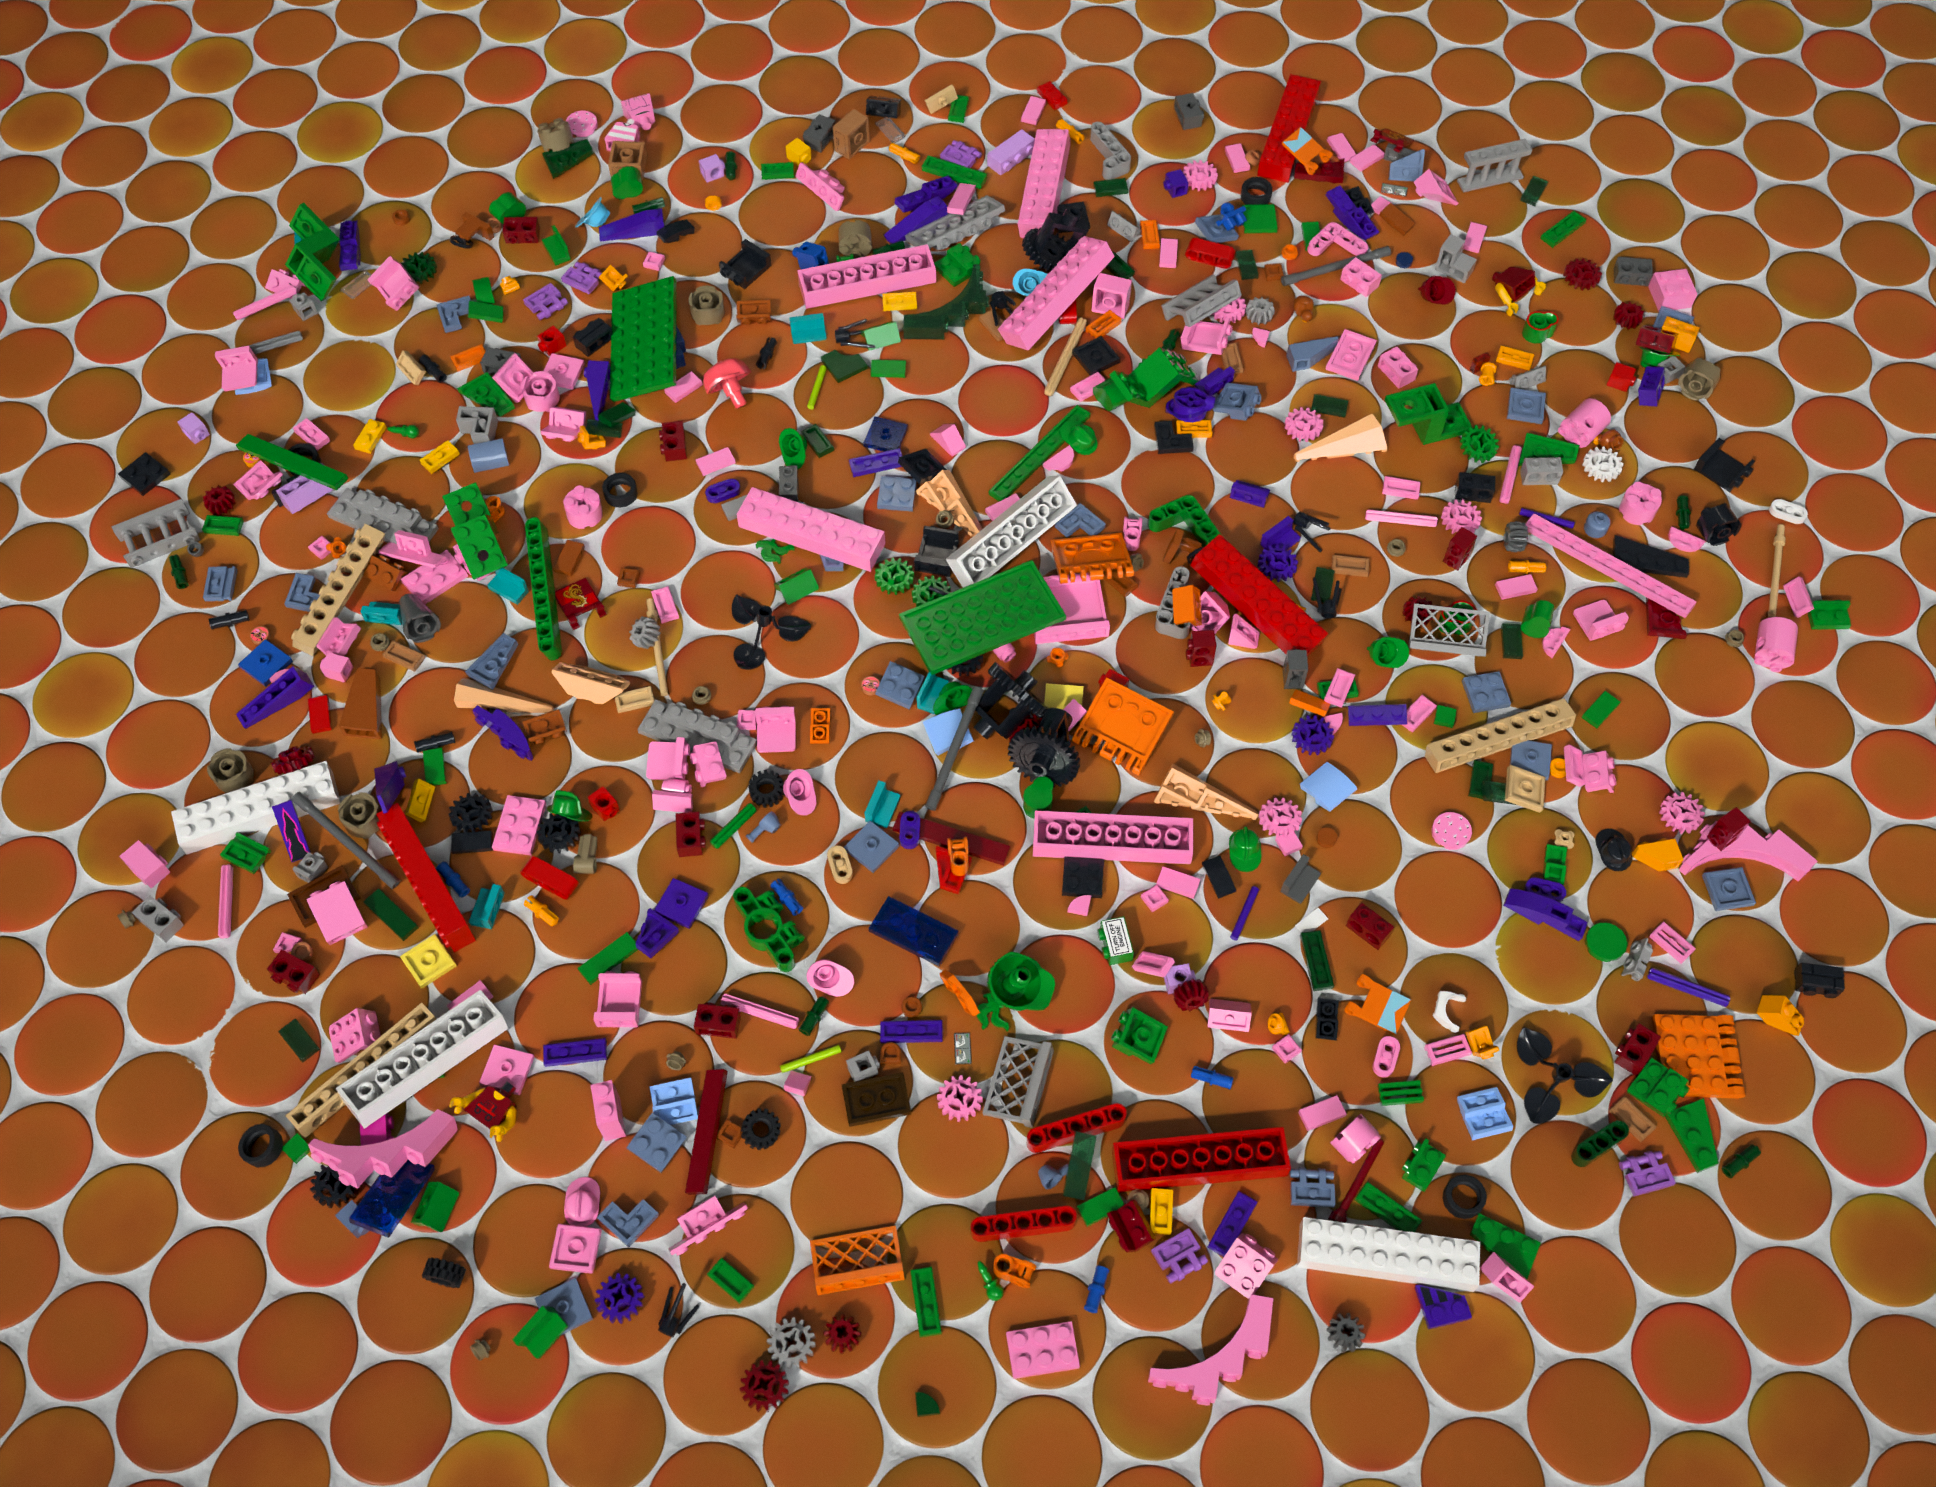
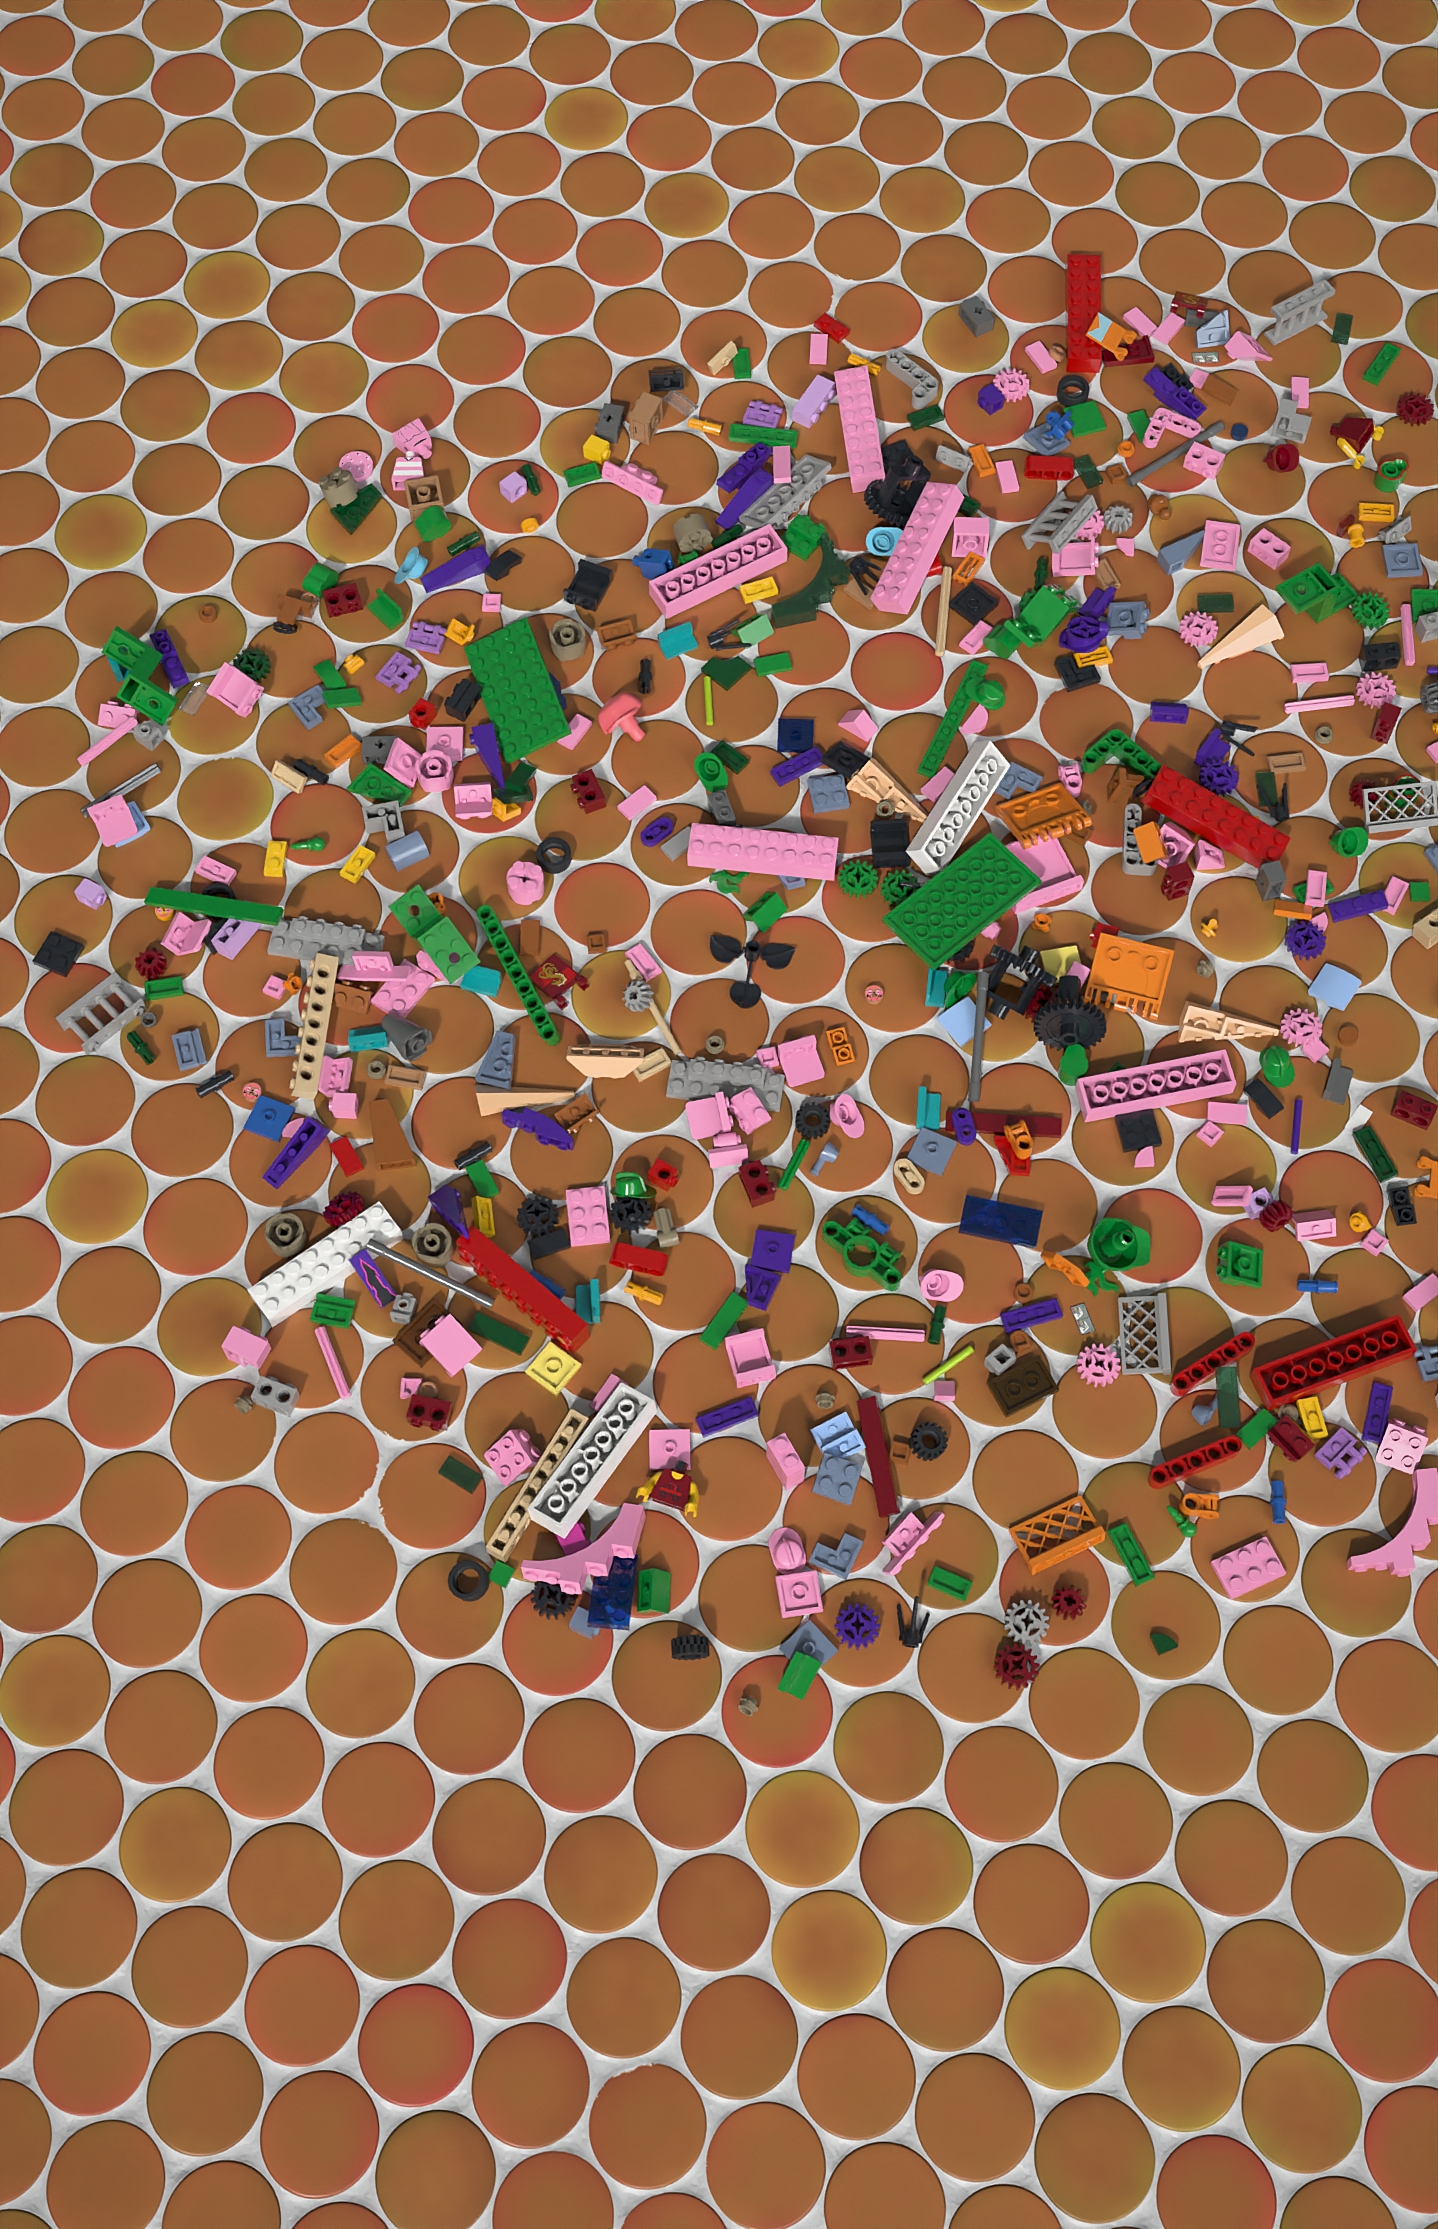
camera: 15 degrees left, 5 degrees up
sand blue plate [875,661,925,710] -> none
brick [1097,916,1134,965] -> none

